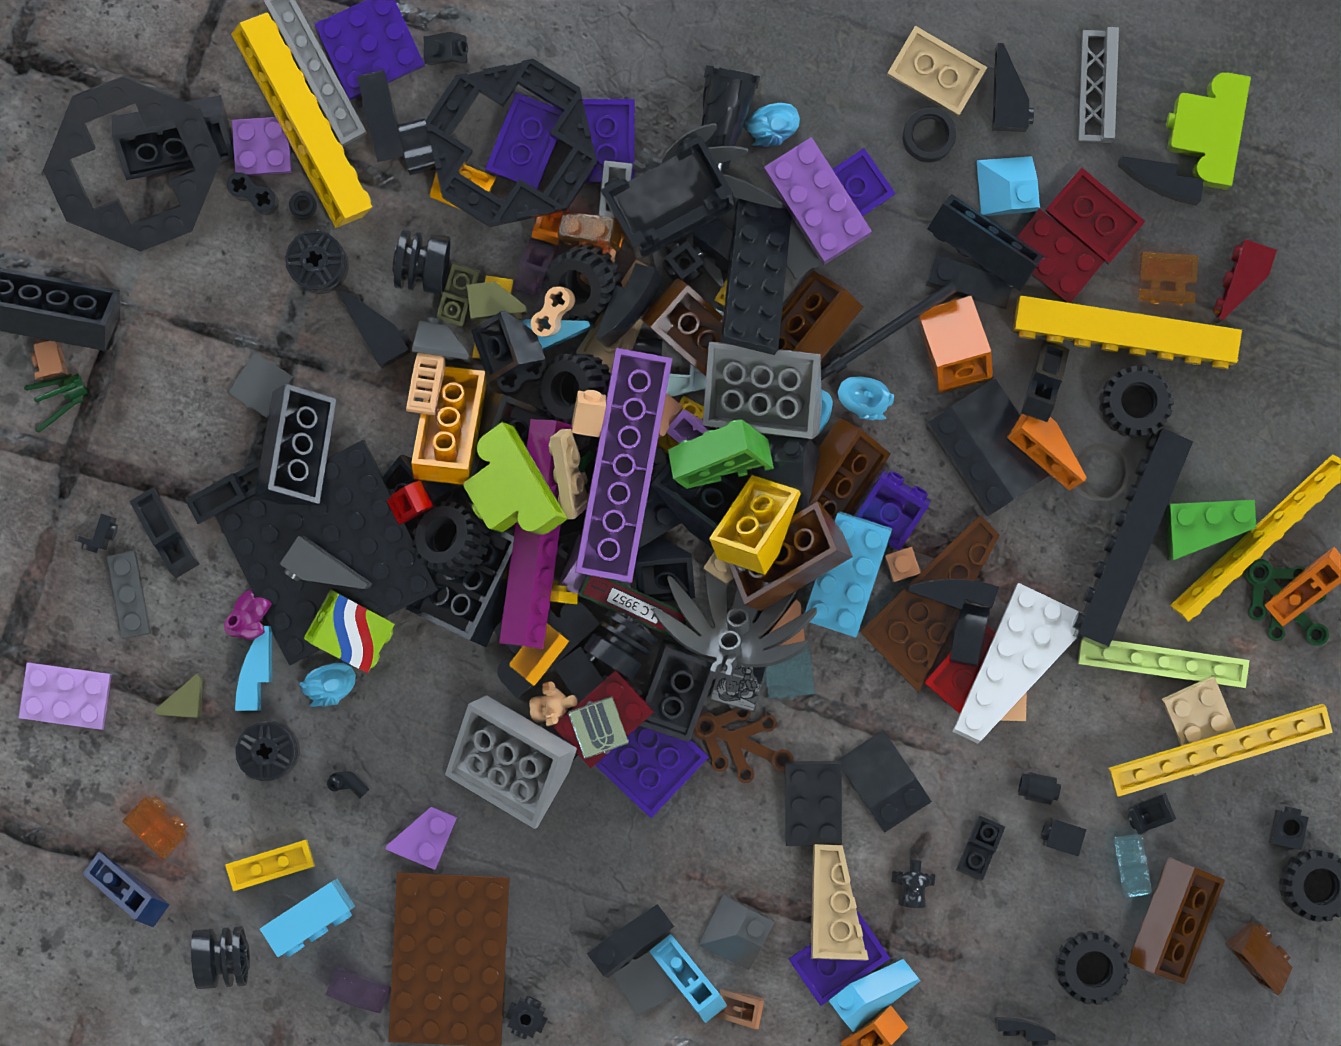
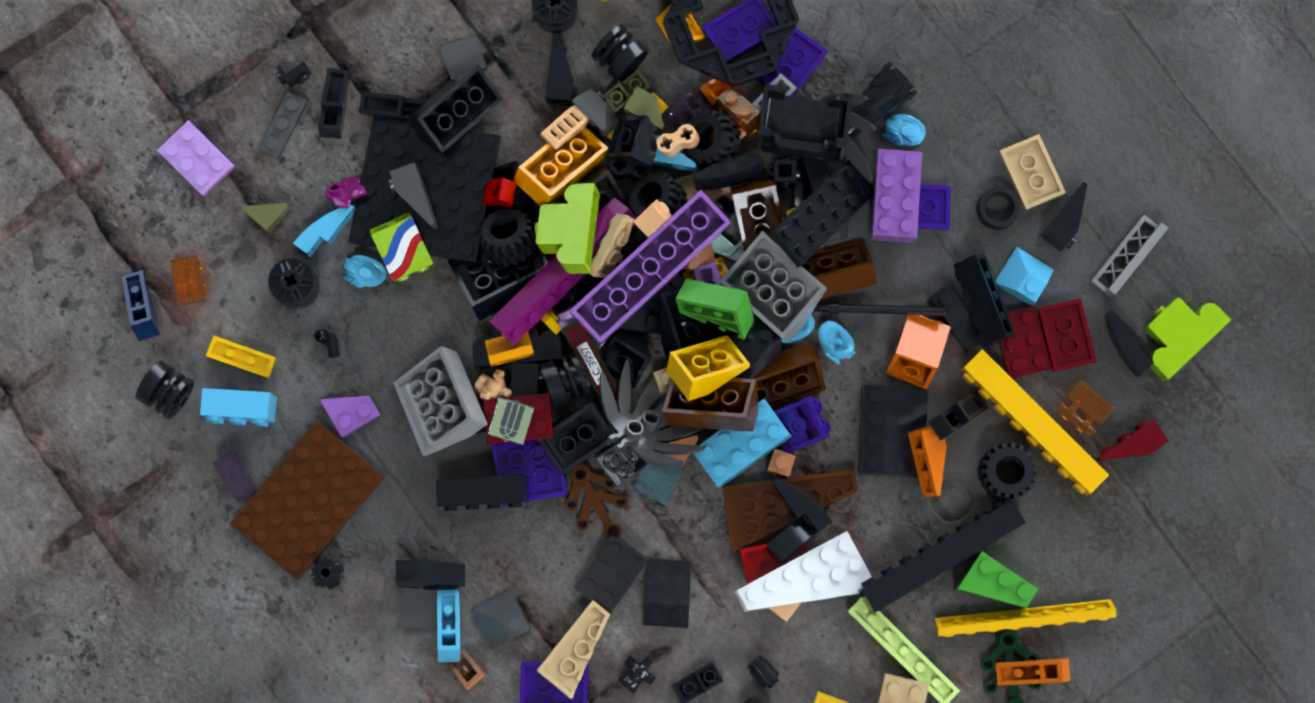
camera: 30 degrees right, 5 degrees down
none -> black brick [436,475,529,511]

